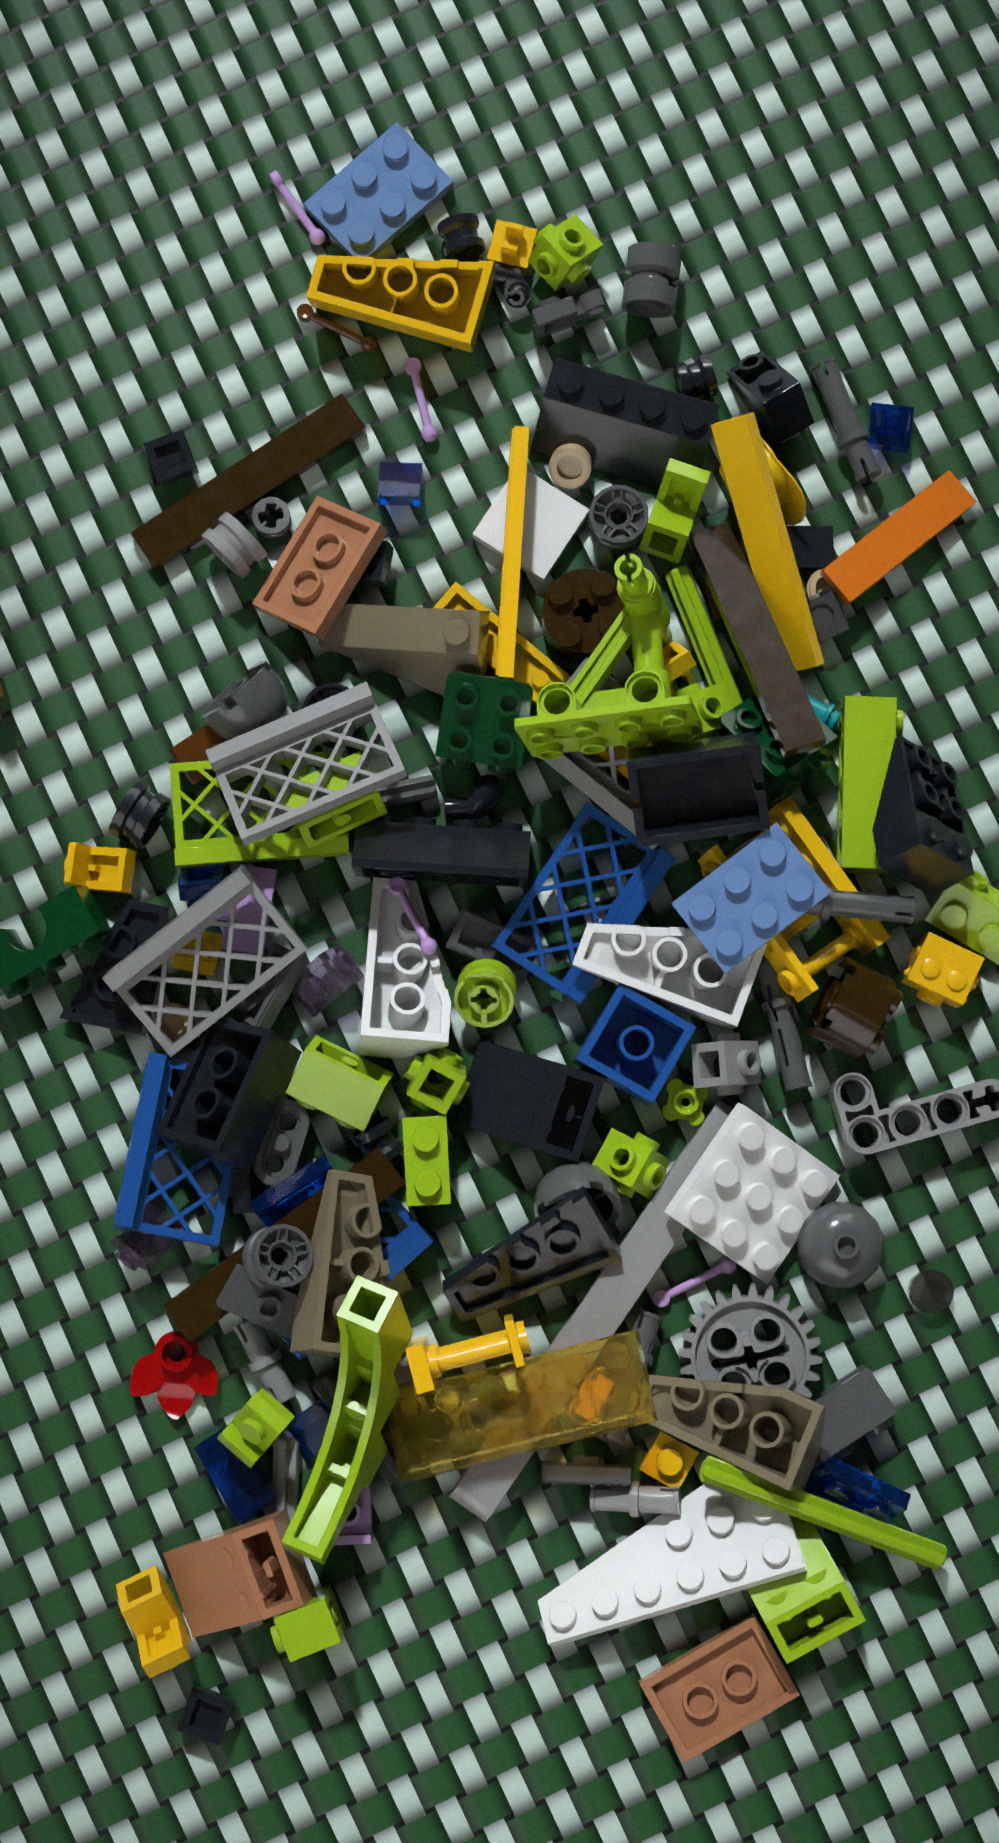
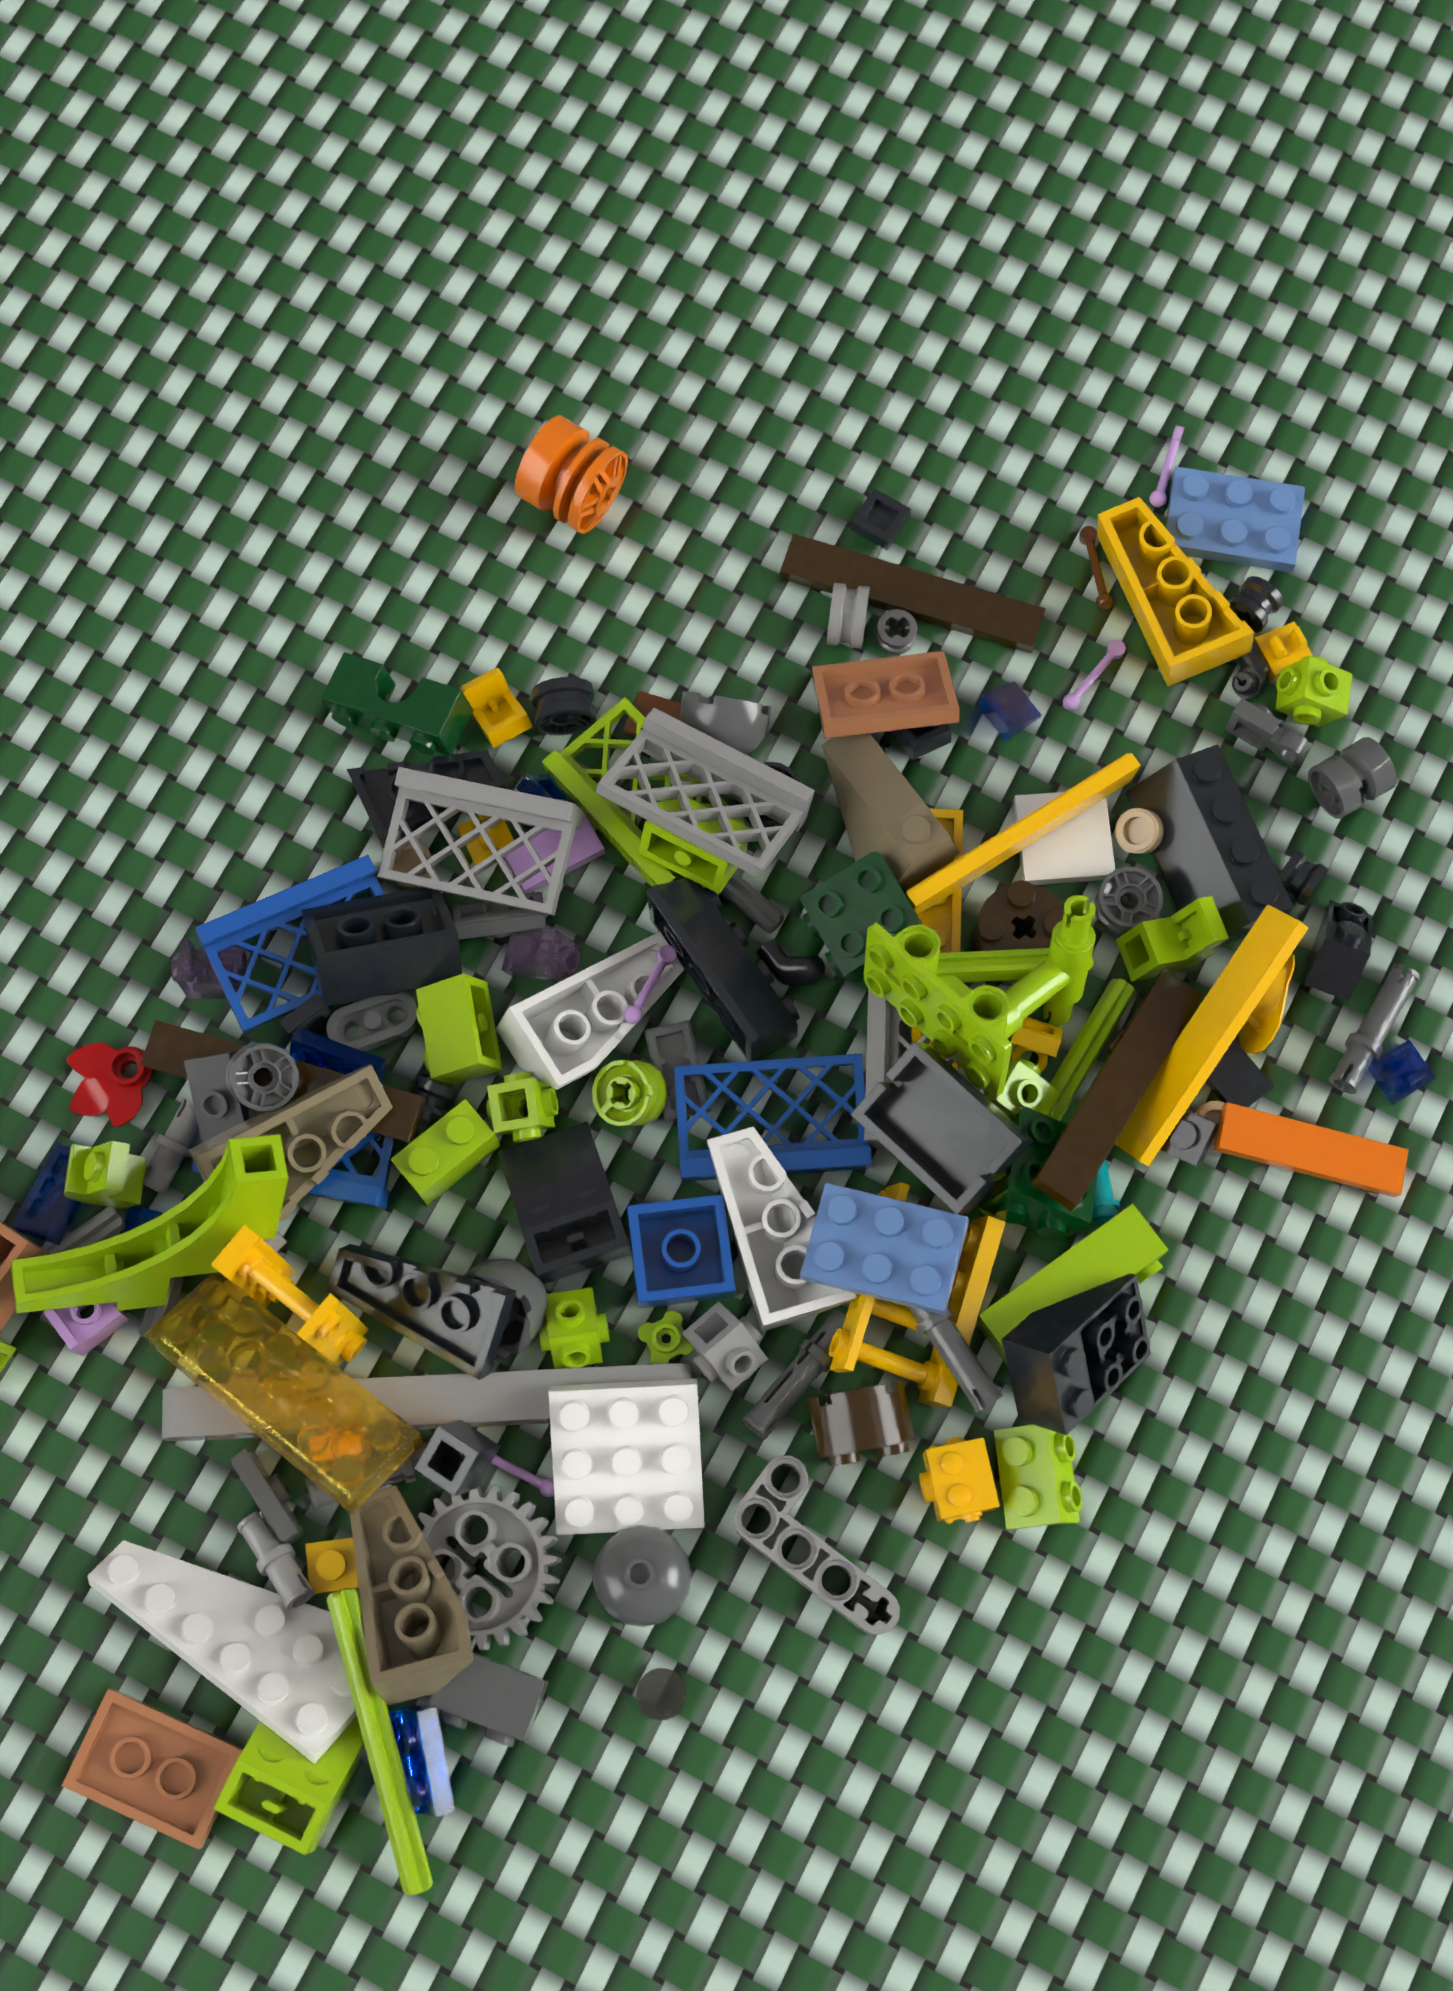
camera: 55 degrees right, 10 degrees down
none -> black brick [414,1420,500,1496]

